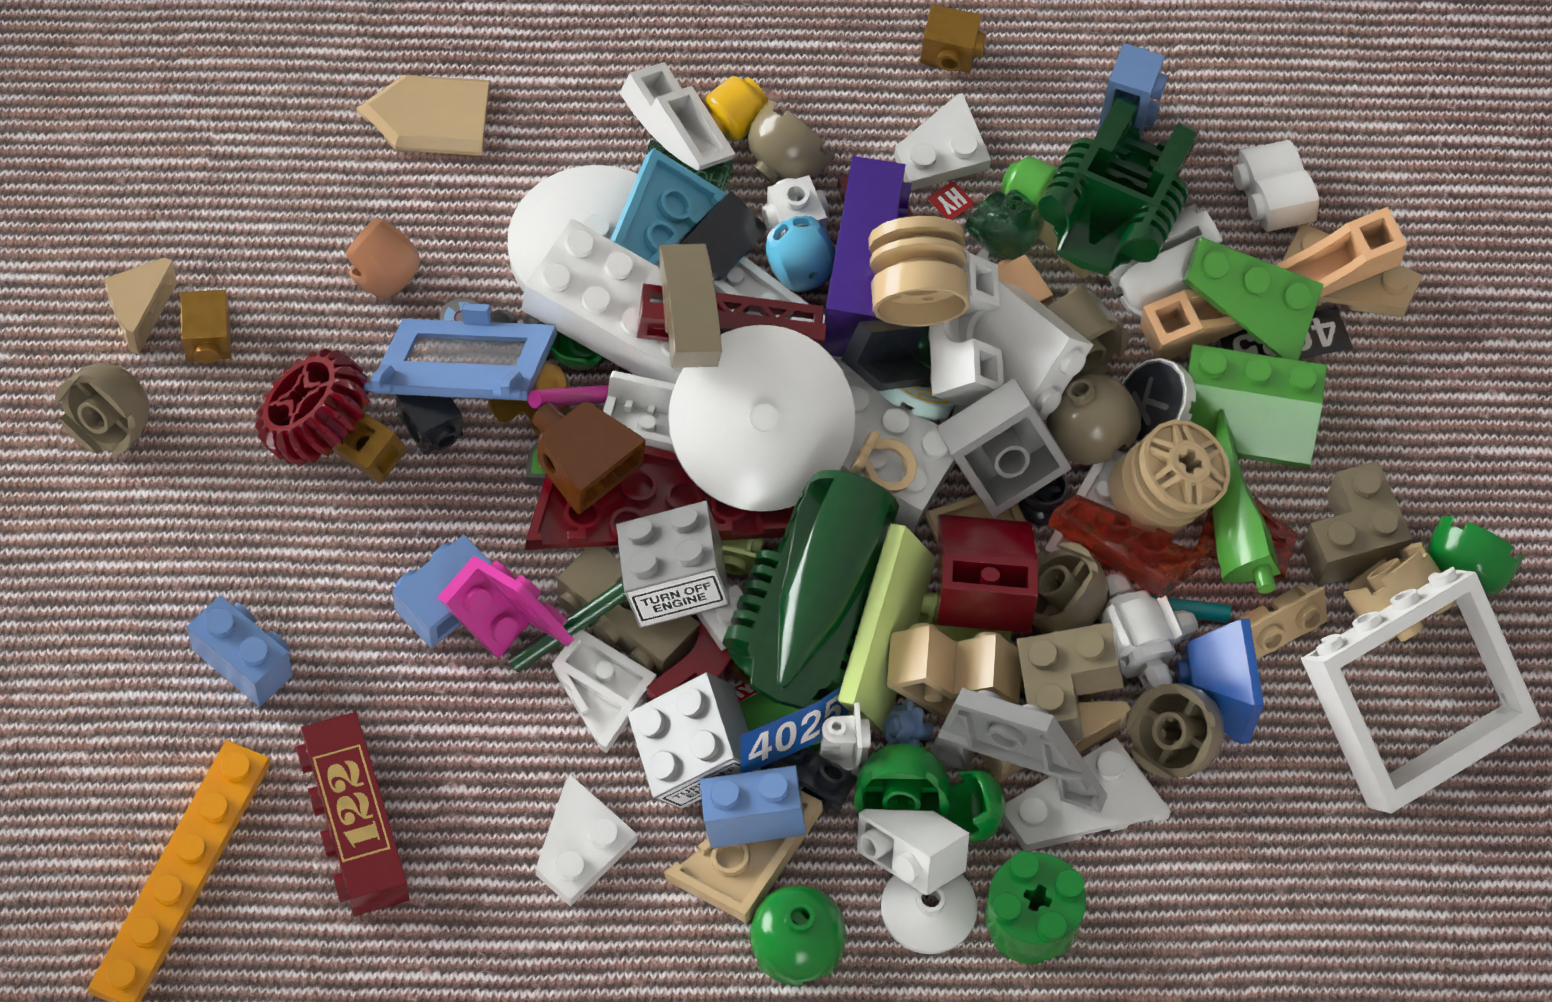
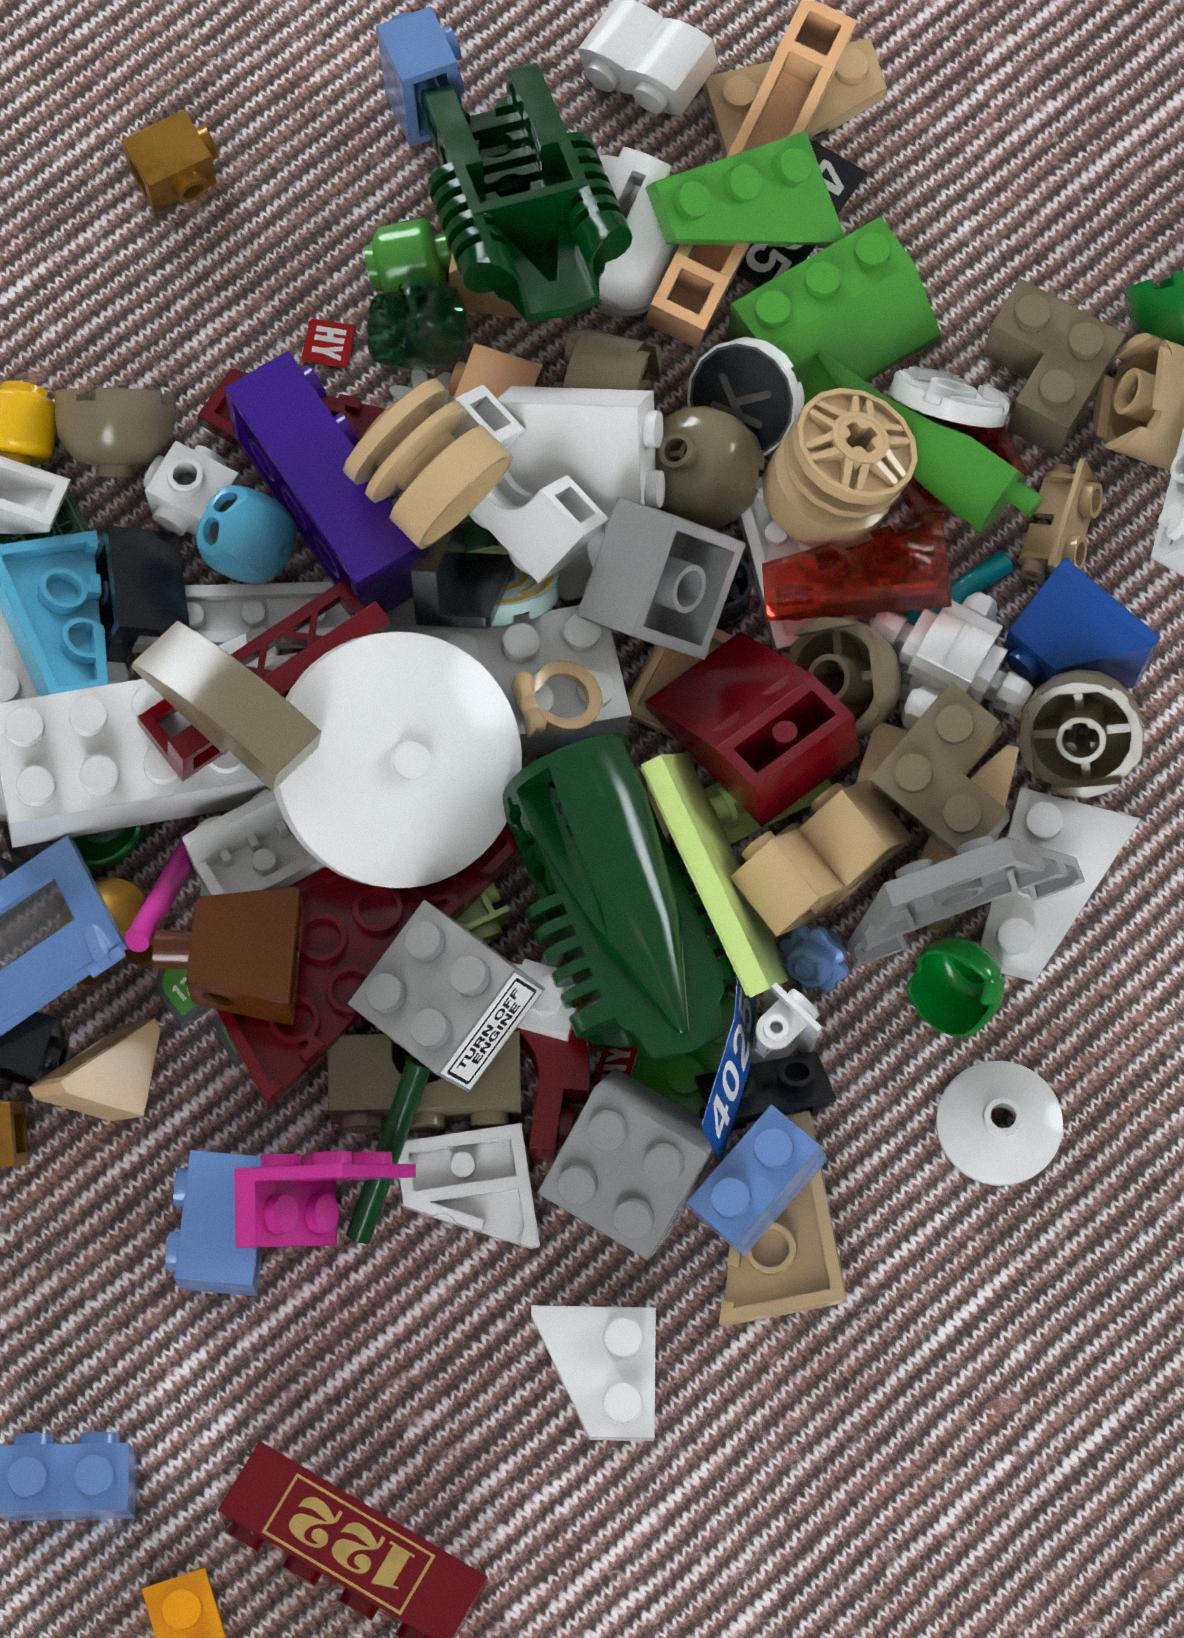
camera: 40 degrees left, 10 degrees up
green cylinder [749,885,847,986] -> none
green cylinder [854,743,951,818] -> none
white slope [857,809,969,895] -> none
white wing [894,93,991,190] -> none
green brick [984,851,1086,965] -> none
none -> tan slope [28,1018,161,1121]
none -> white tile [890,367,1011,428]

